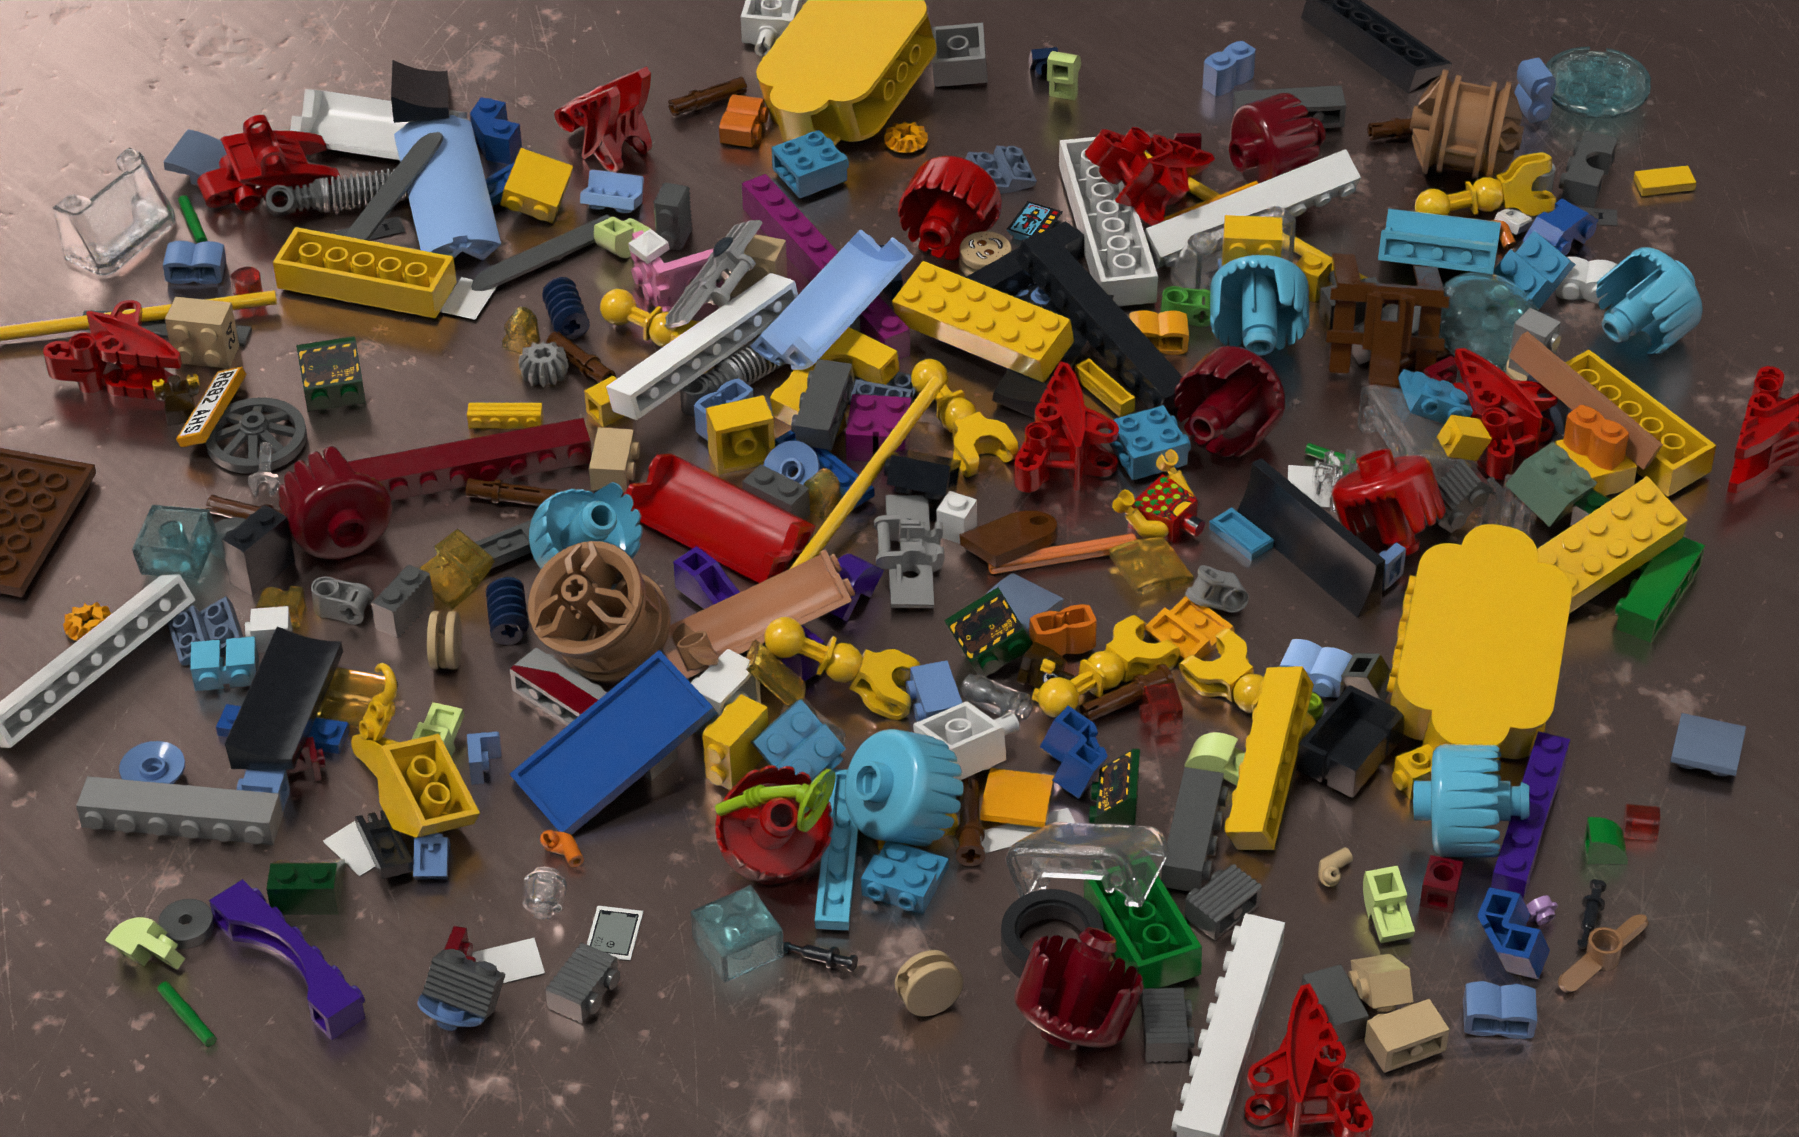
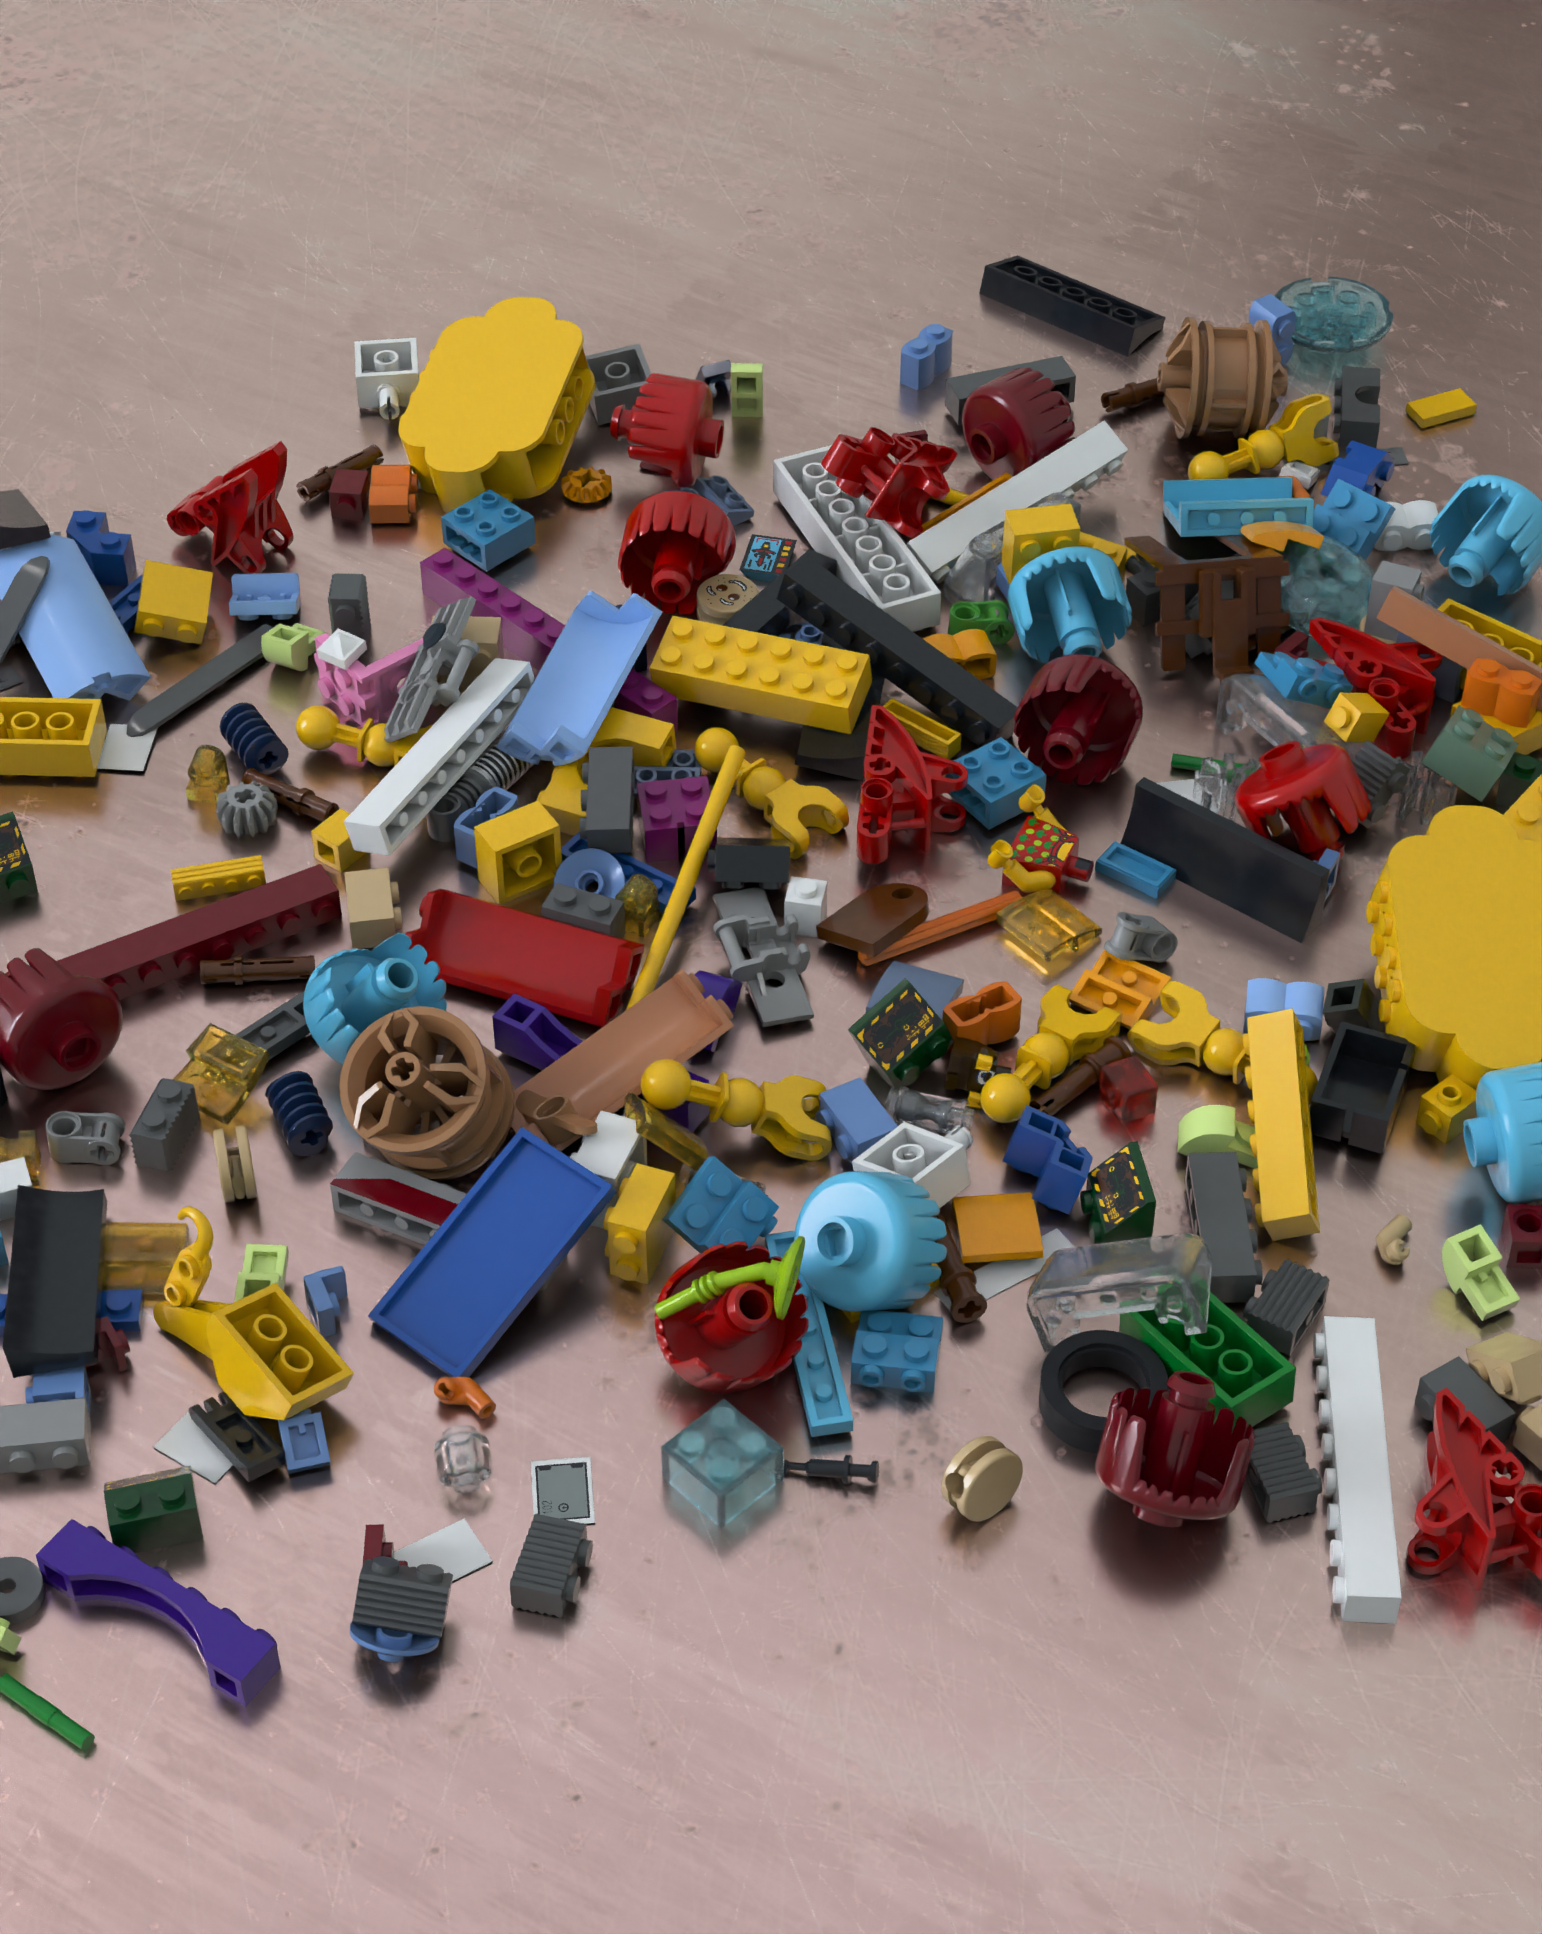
camera: 15 degrees left, 0 degrees up
none -> dark red brick [329,469,370,520]
none -> red piece [610,373,724,488]
none -> light orange slope [1240,521,1324,552]

